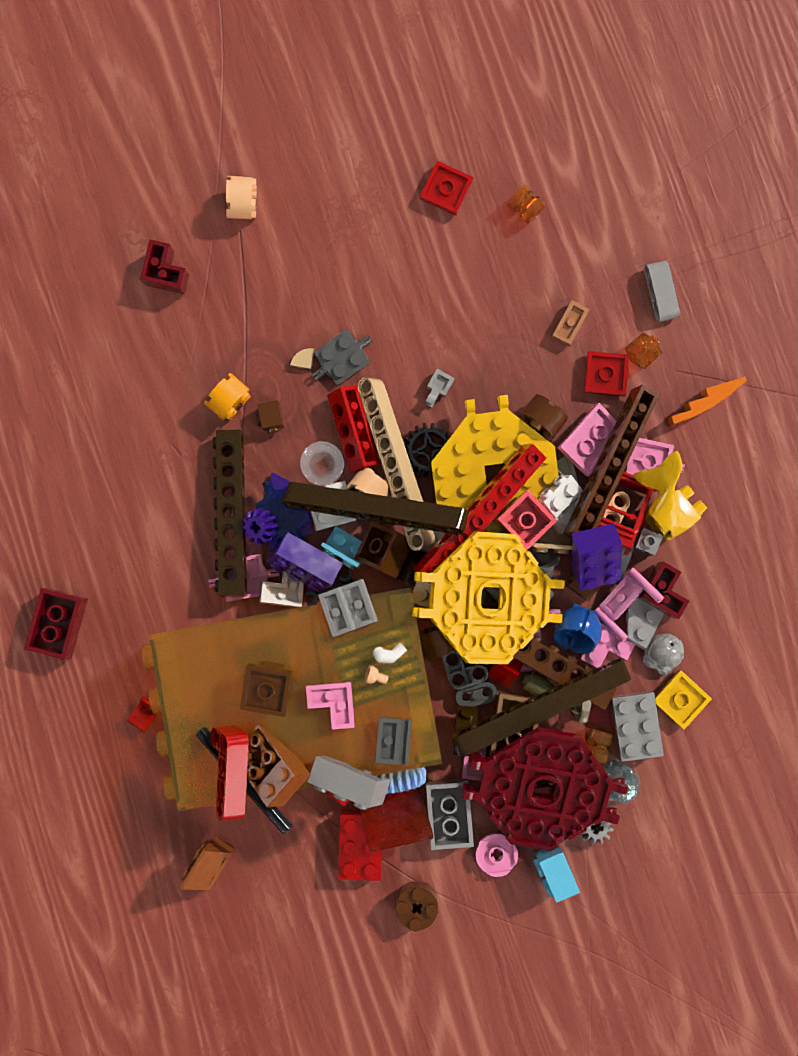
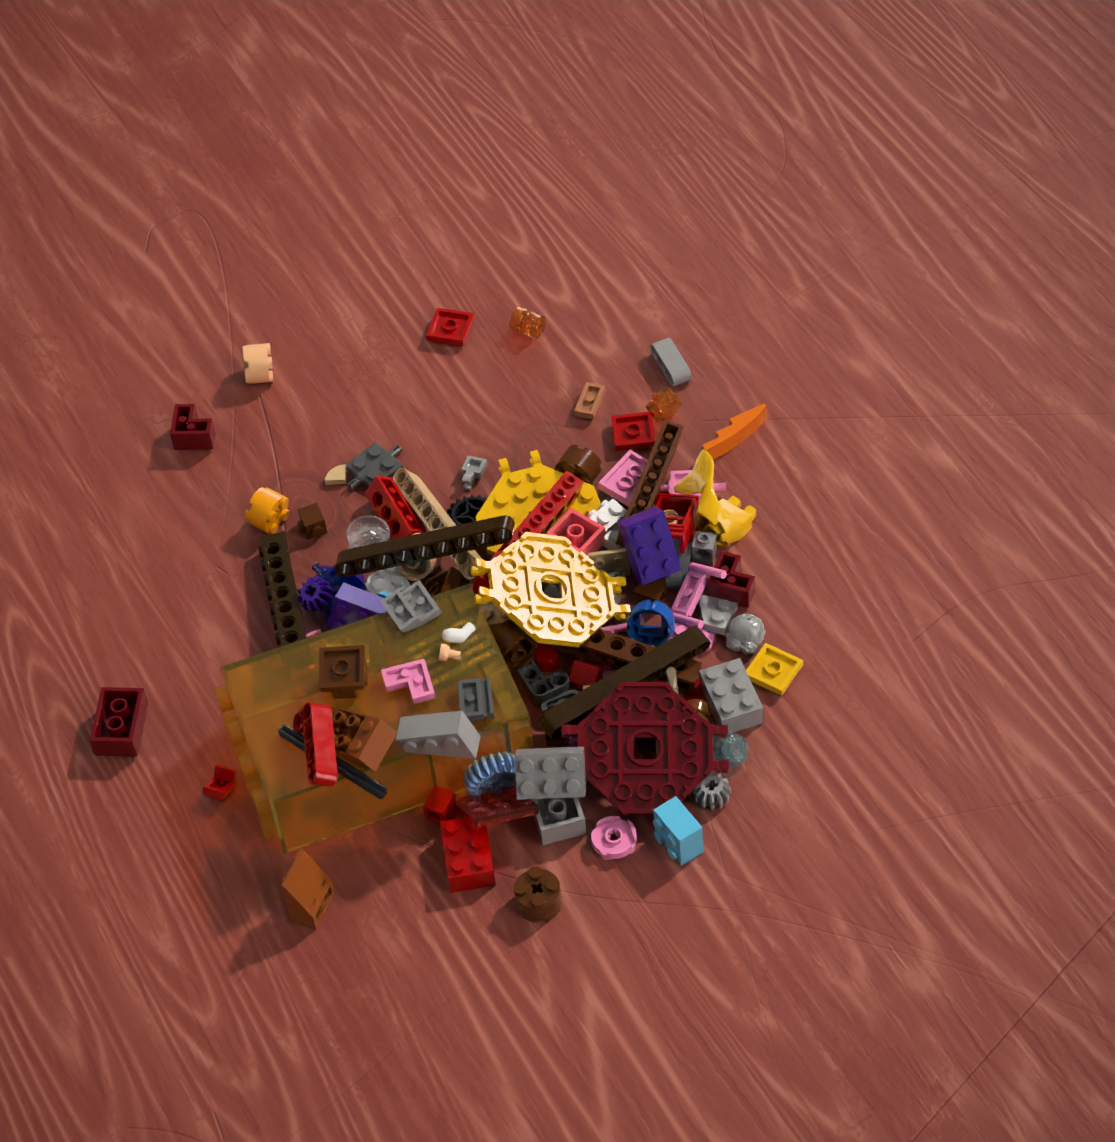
camera: 10 degrees left, 35 degrees down
none -> light grey brick [515,747,586,800]

